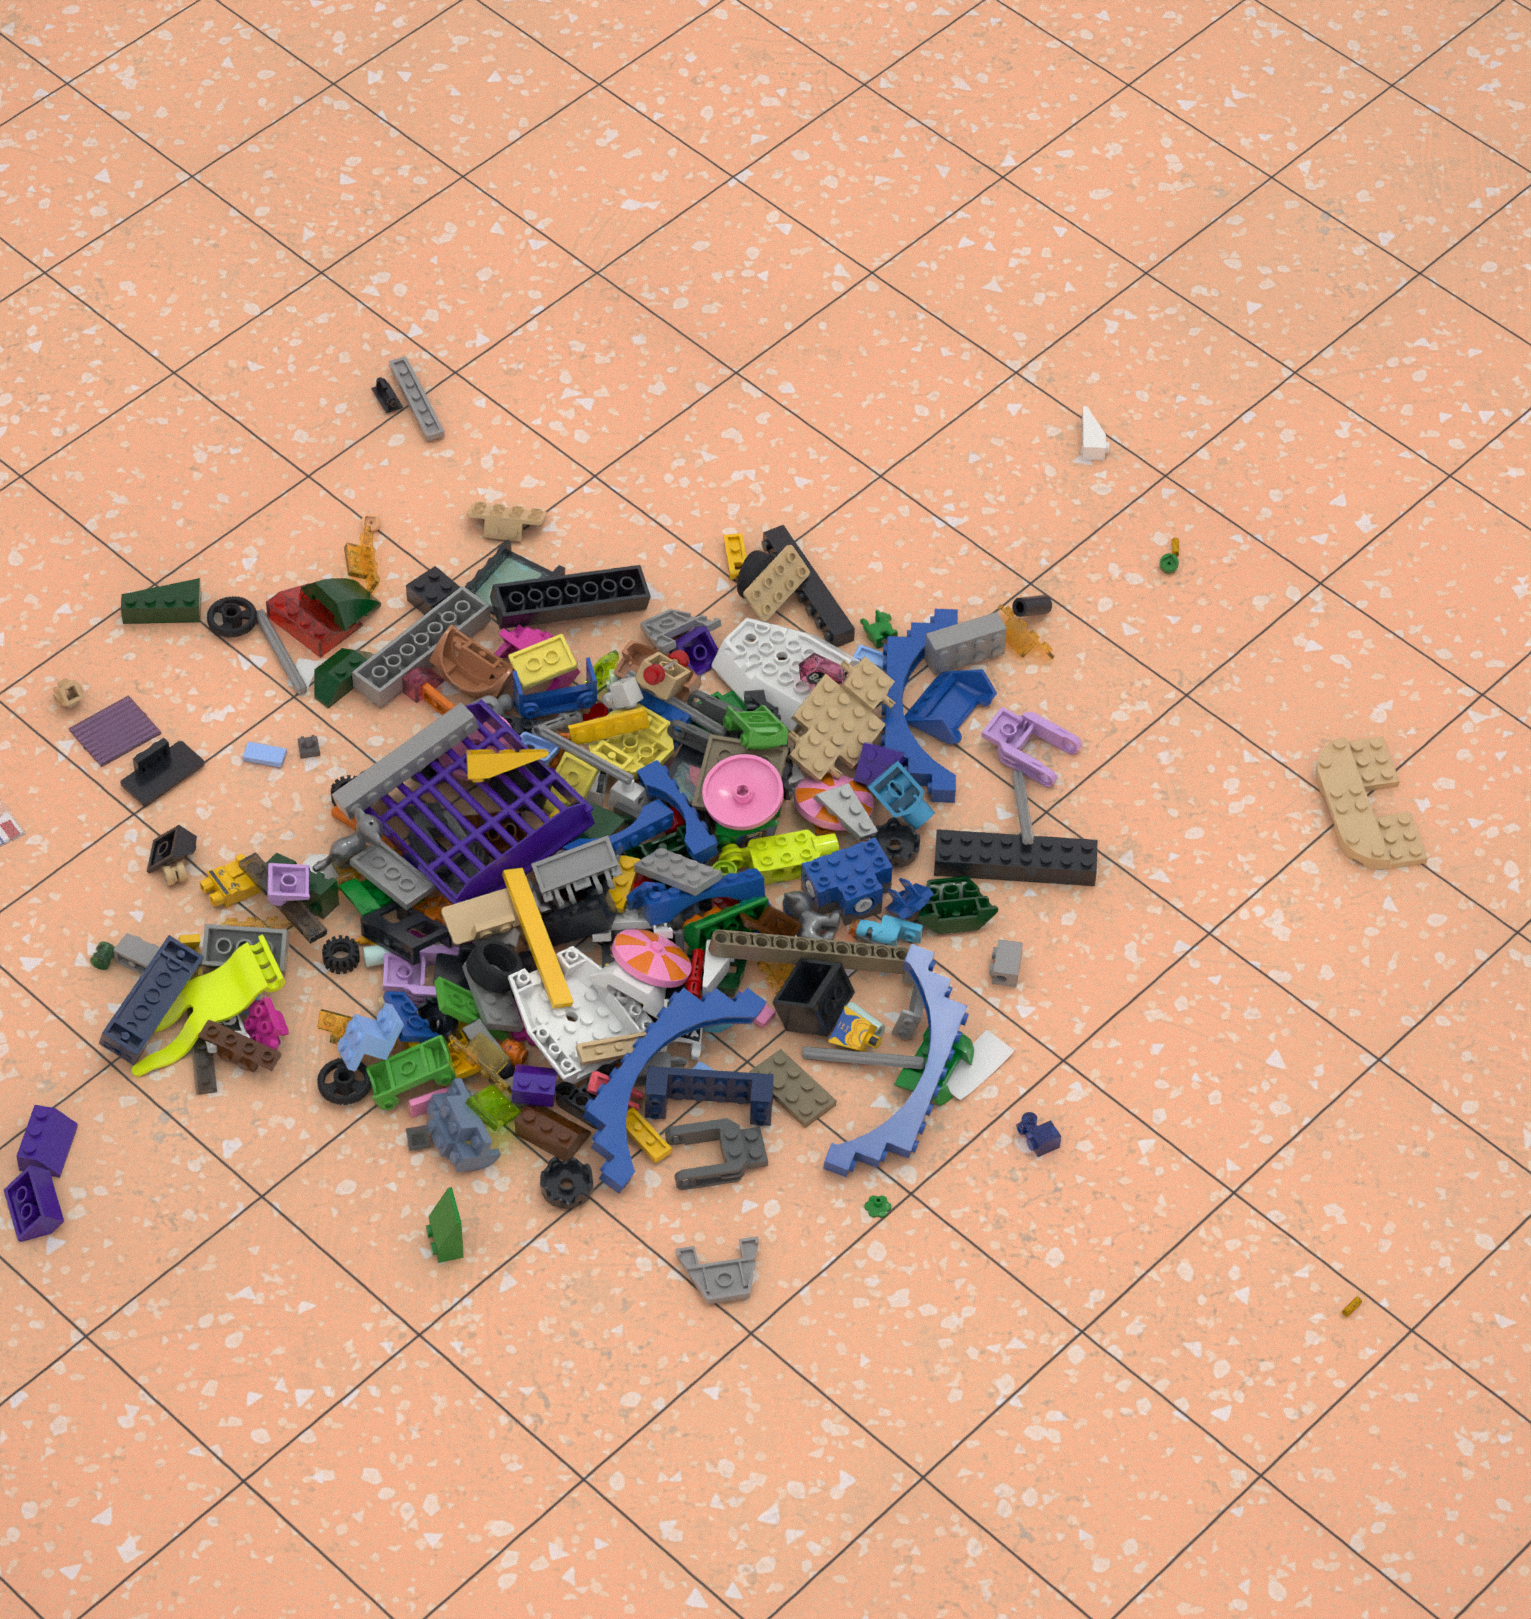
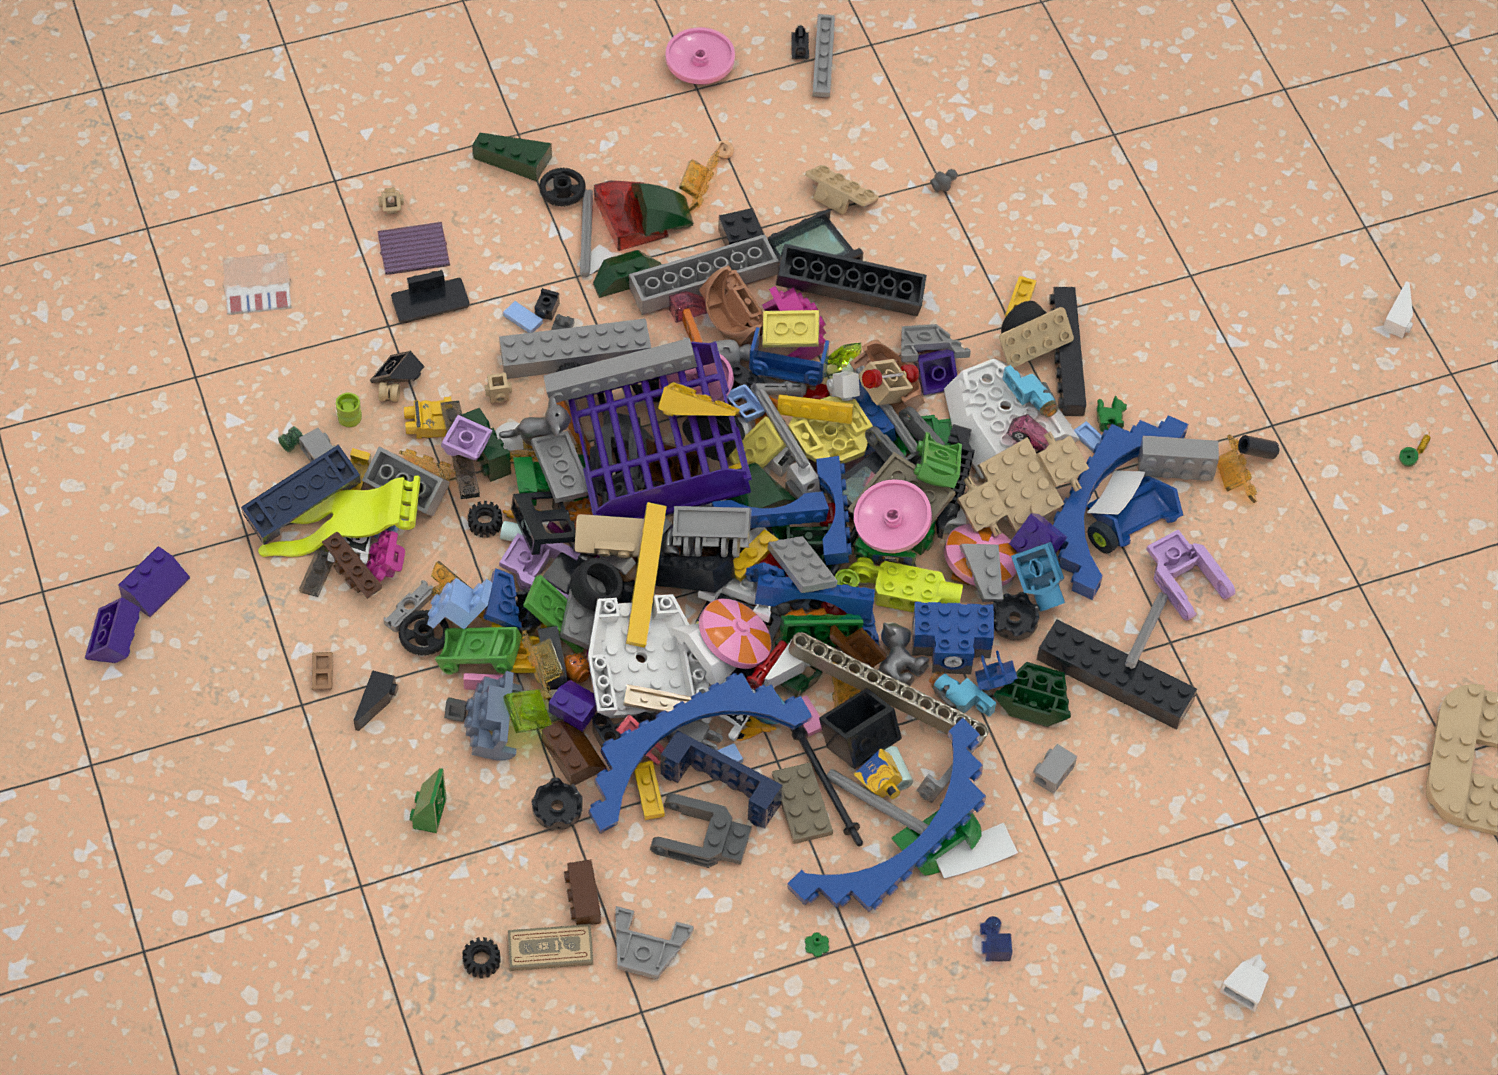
camera: 25 degrees right, 5 degrees up
none -> medium nougat slope [312,652,333,690]
none -> lime wheel [336,392,362,427]
none -> black slope [354,670,398,731]
none -> light grey piece [384,580,435,632]
none -> black tyre [462,937,500,978]
none -> tan brick [485,373,512,403]
none -> light grey brick [499,318,651,379]
none -> tile [508,924,594,971]
none -> black brick [535,288,560,320]
none -> reddish brown brick [564,859,601,925]
none -> bright pink dish [666,28,735,84]
none -> light orange piece [736,716,777,741]
none -> black bar [790,725,863,847]
none -> dark grey animal [930,169,958,192]
none -> medium azure plate [1002,365,1058,418]
none -> white sticker [1087,470,1145,514]
none -> black bush [1087,521,1118,554]
none -> white torso [1220,959,1269,1012]

